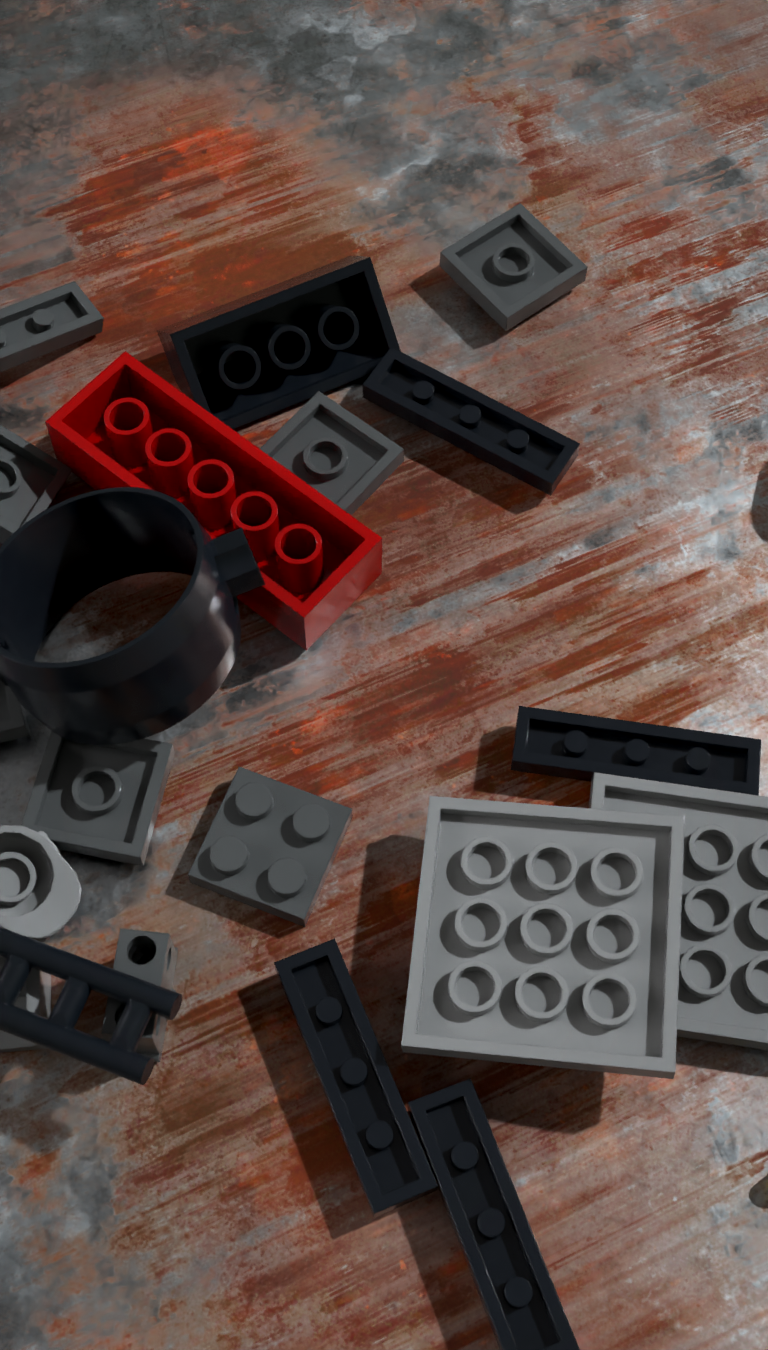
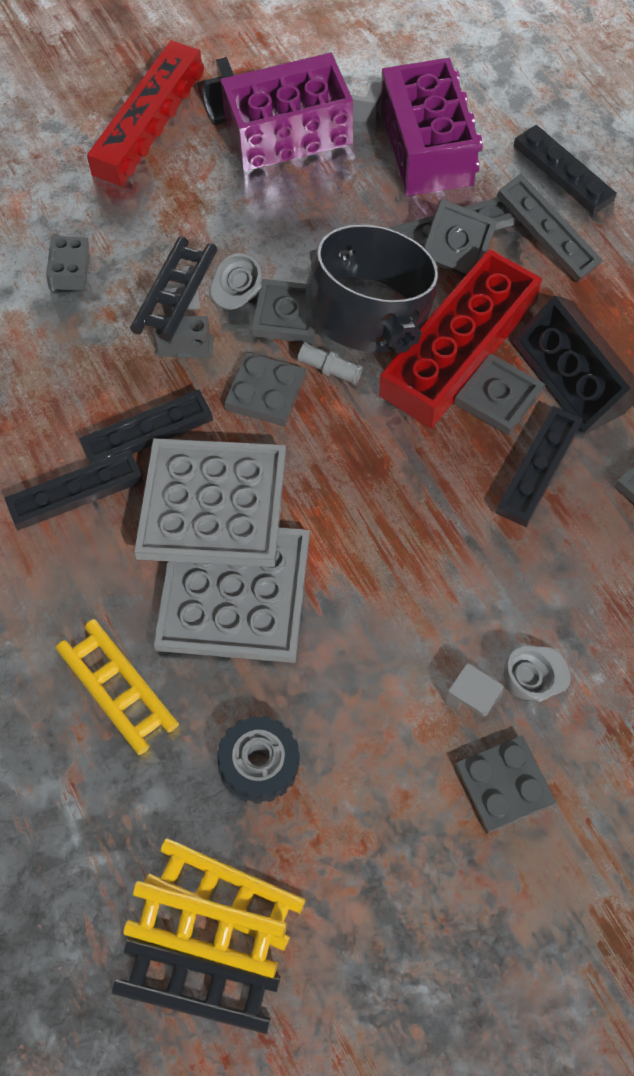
camera: 90 degrees right, 0 degrees up
black plate [510,706,761,796] -> none
none -> light grey pin [297,342,363,385]

